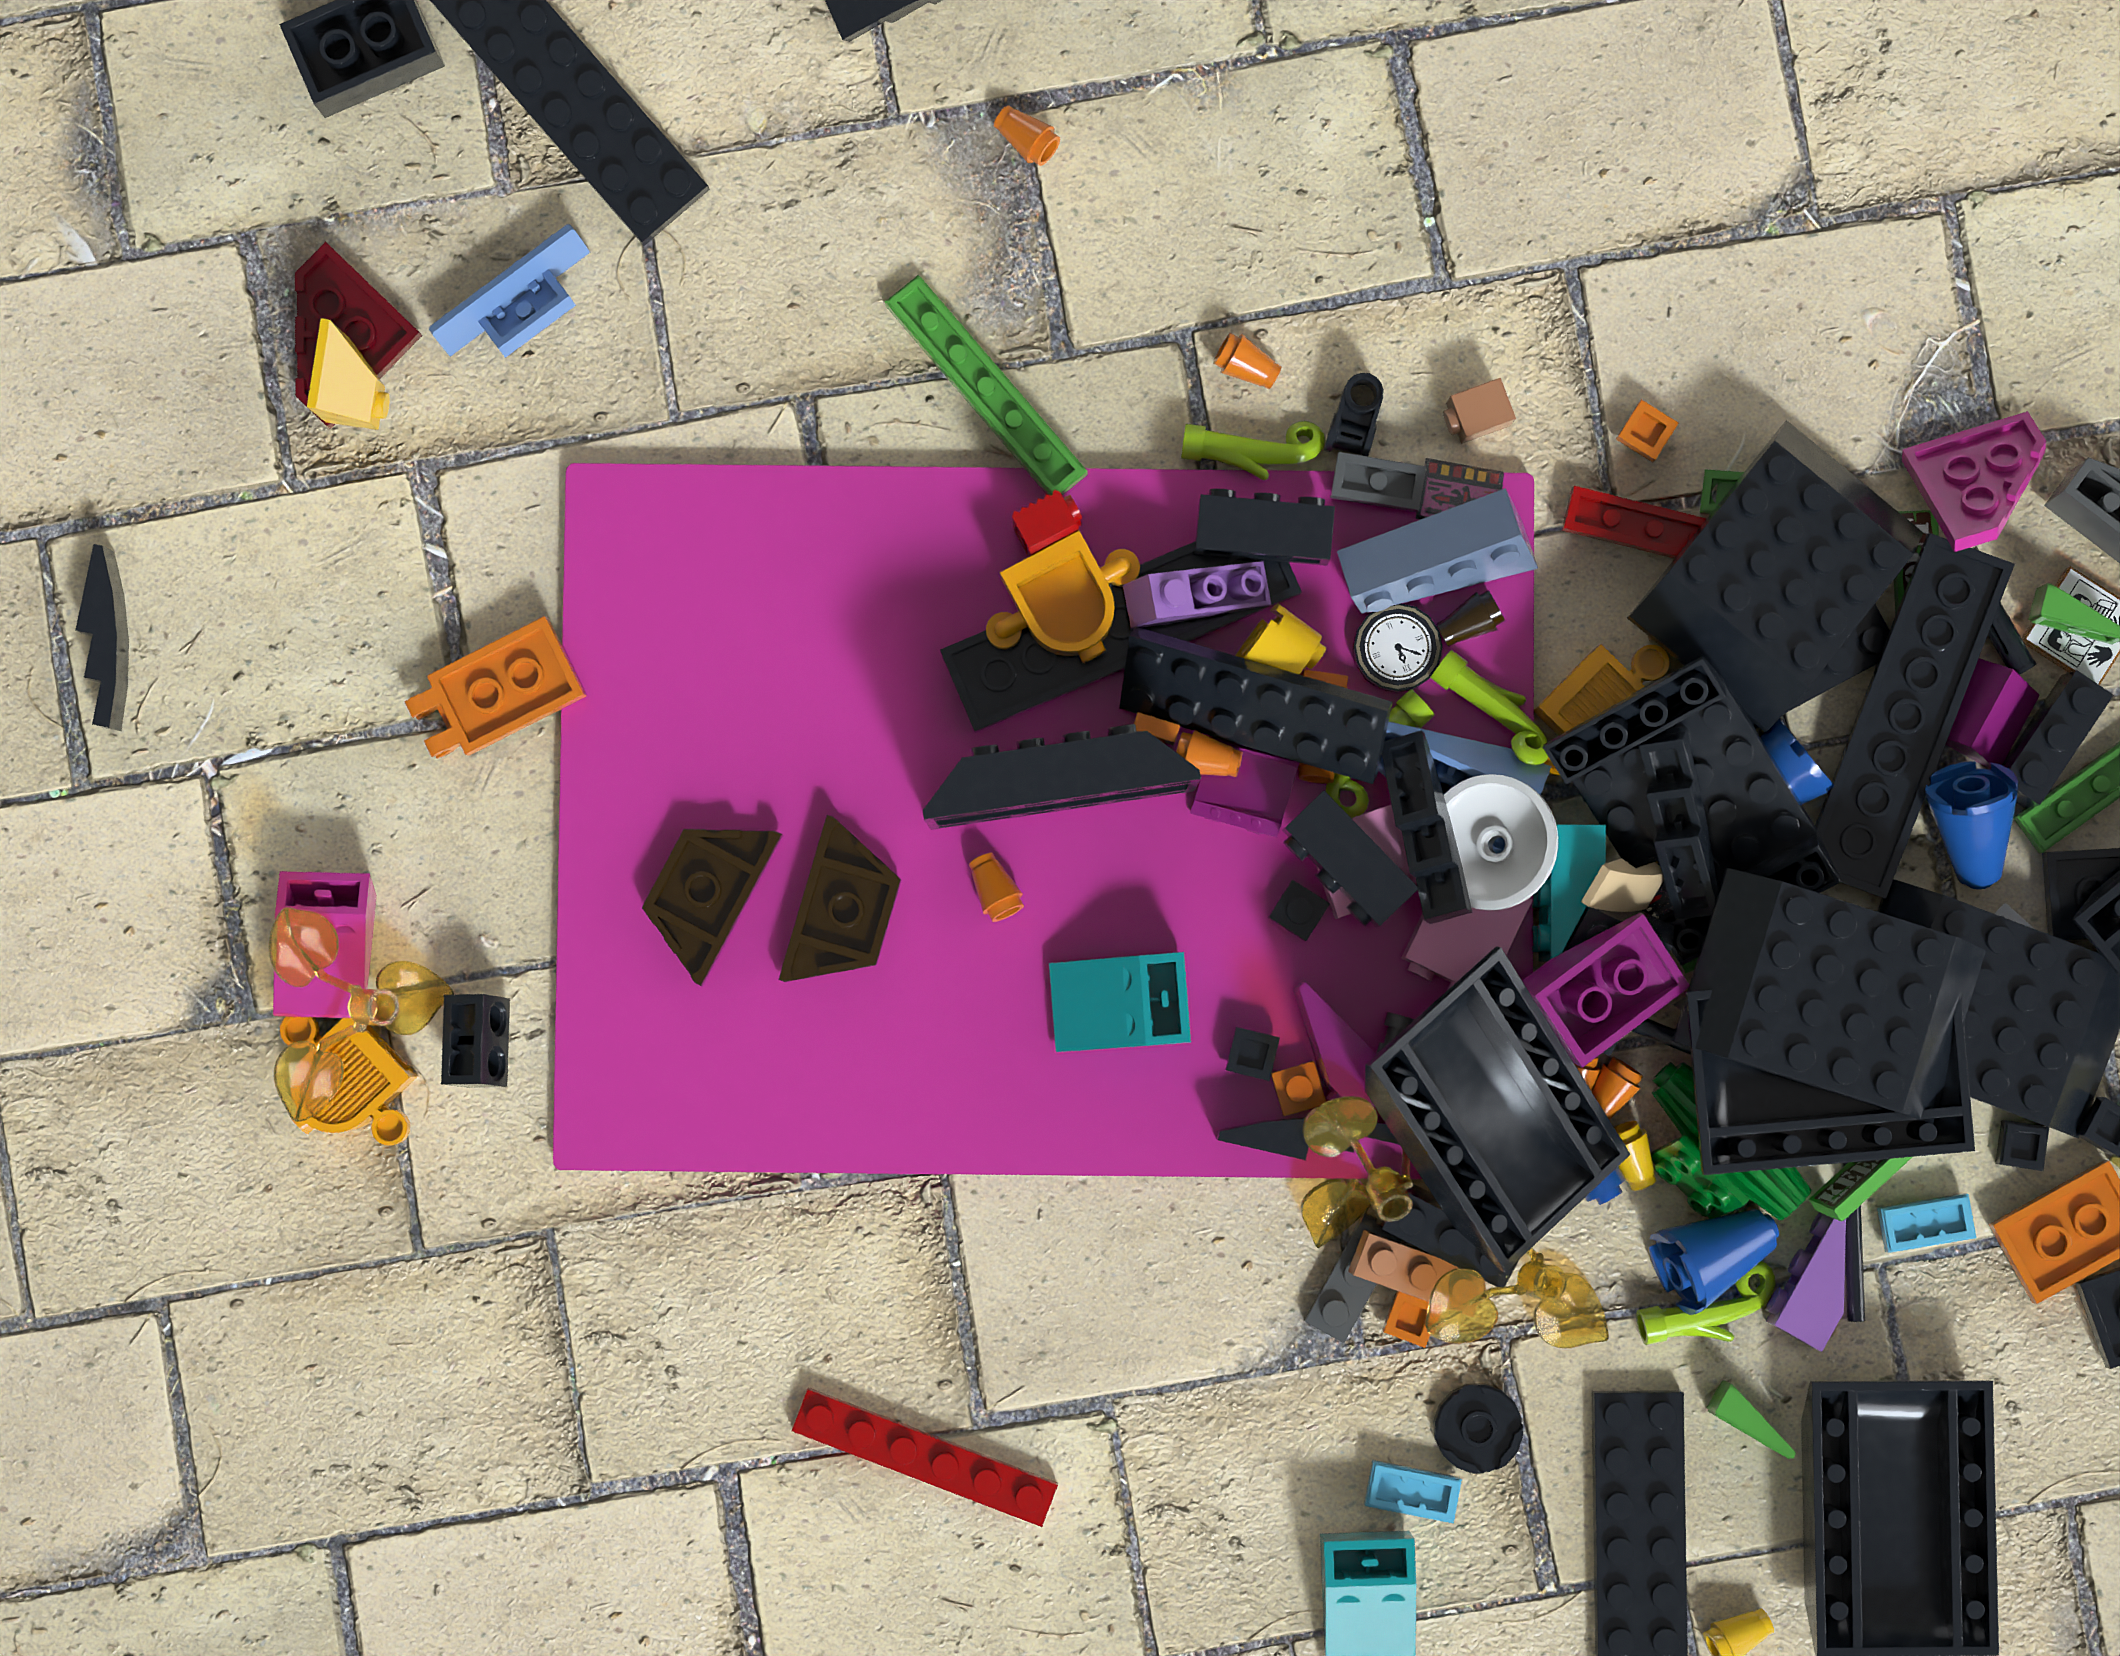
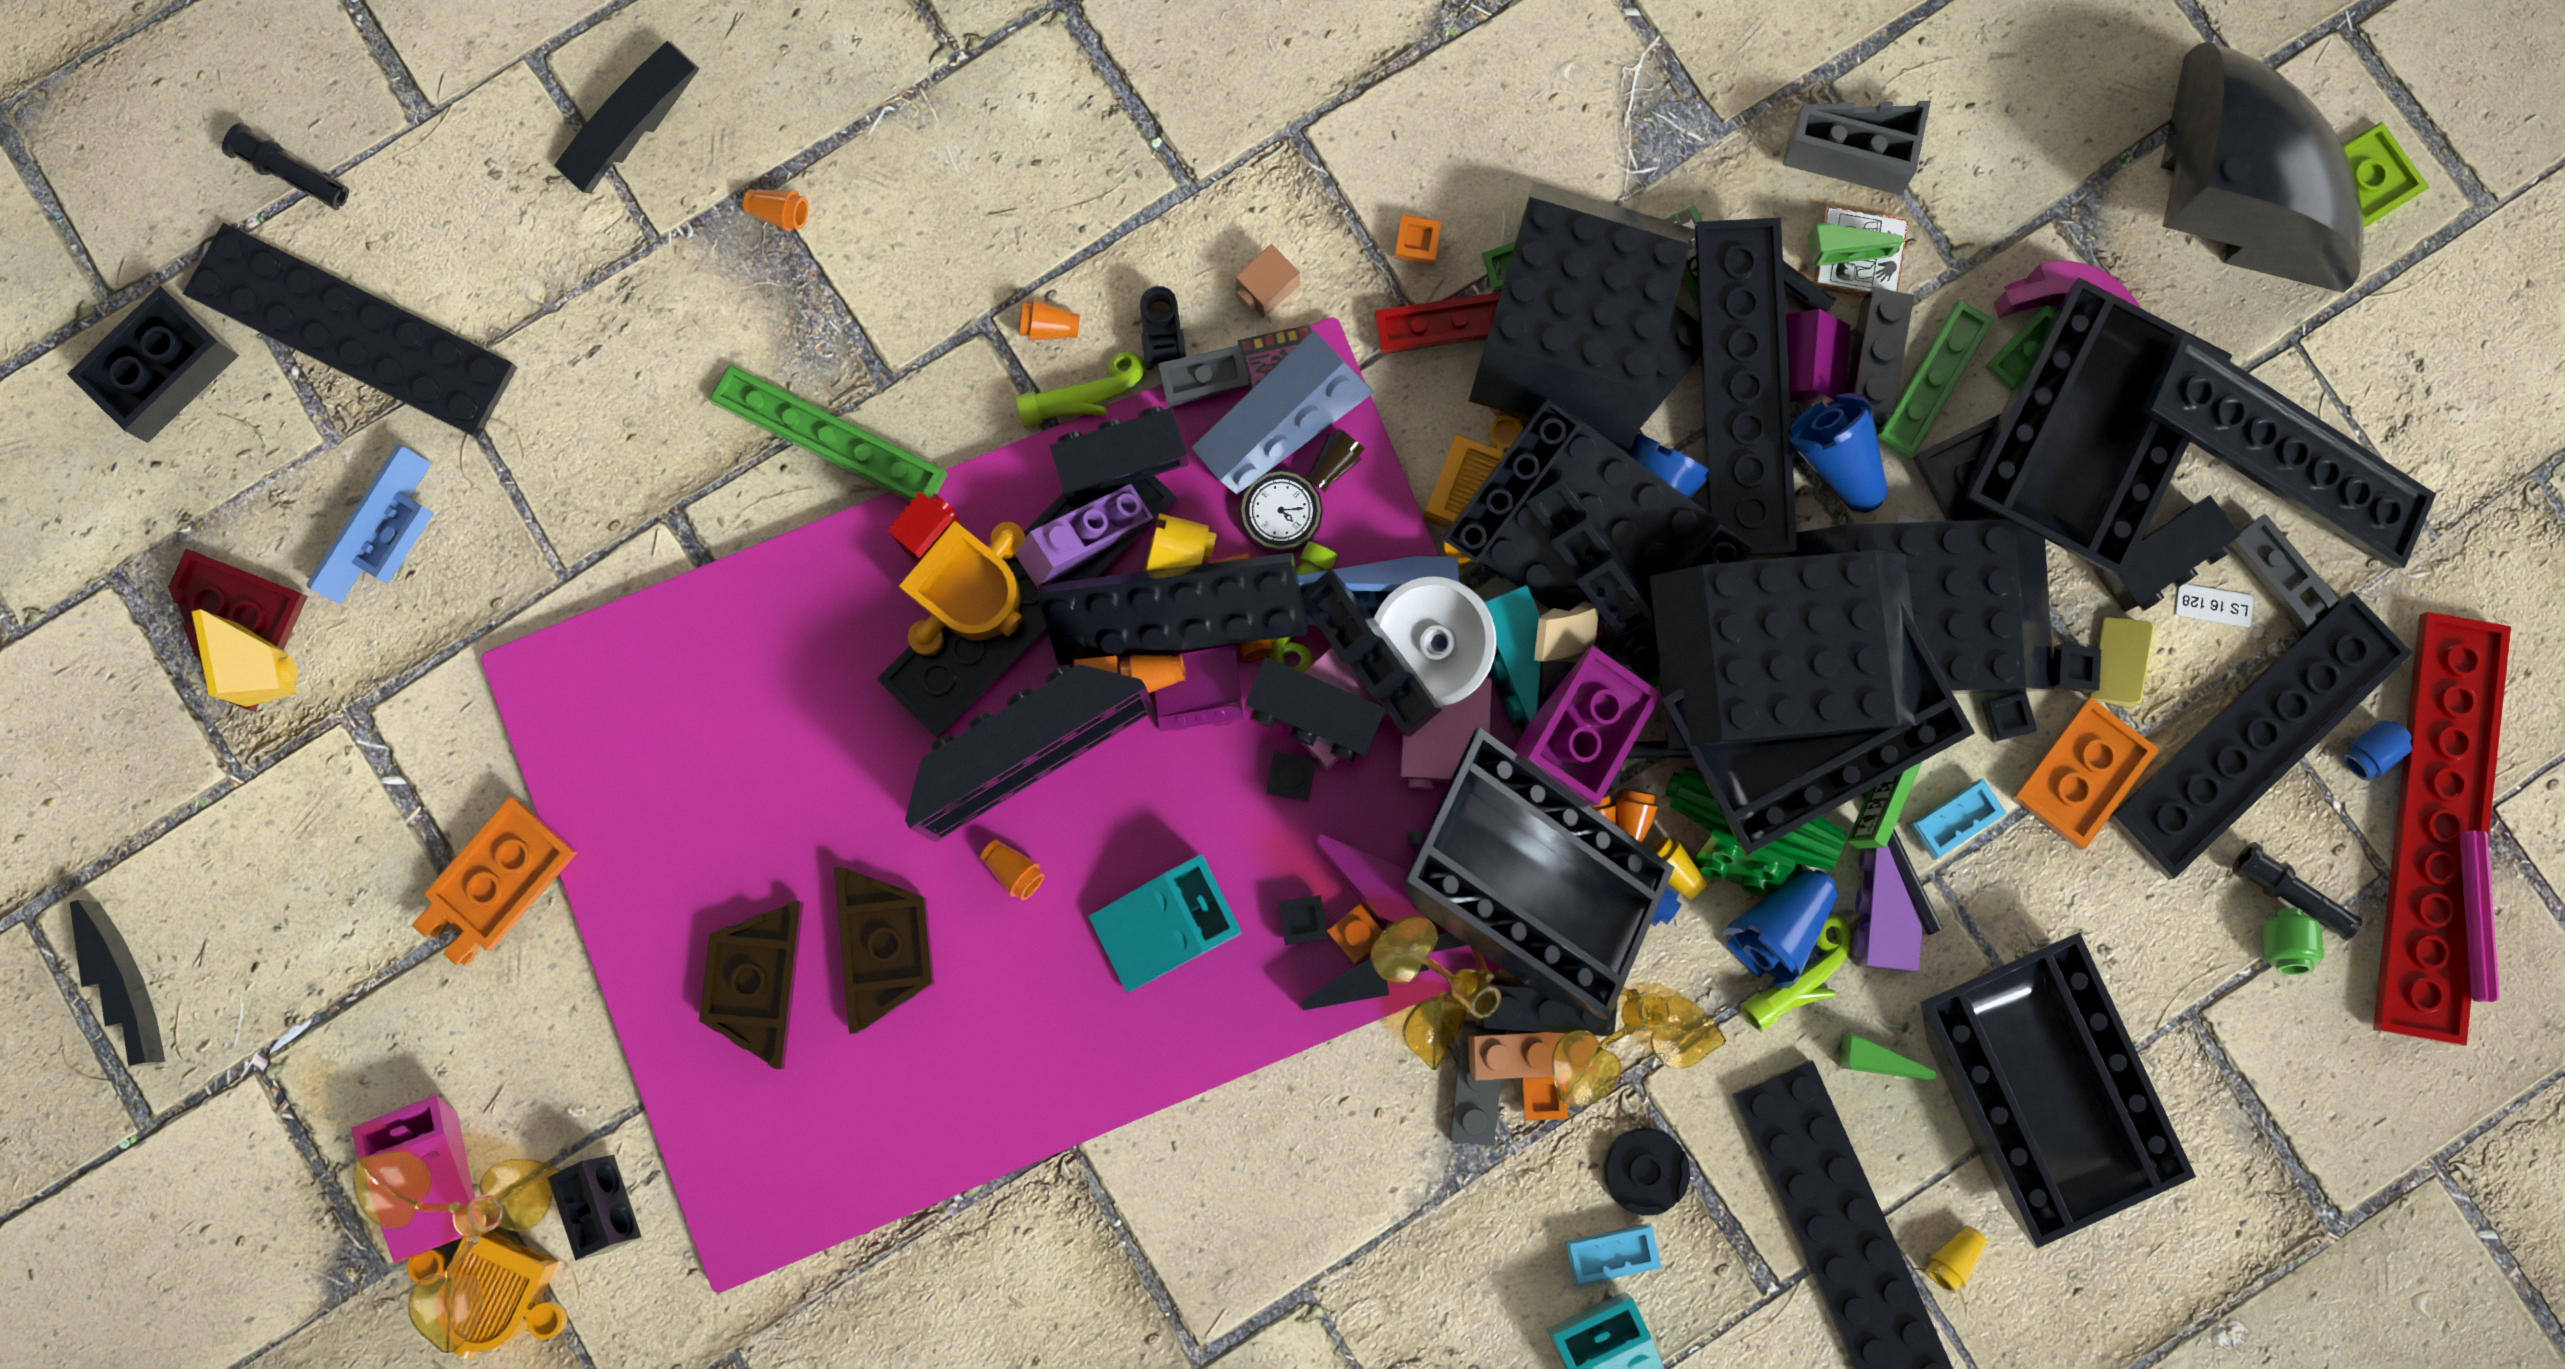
camera: 25 degrees left, 5 degrees down
lime plant [1430,650,1548,765] -> none
dark pink plate [1902,411,2046,552] -> none

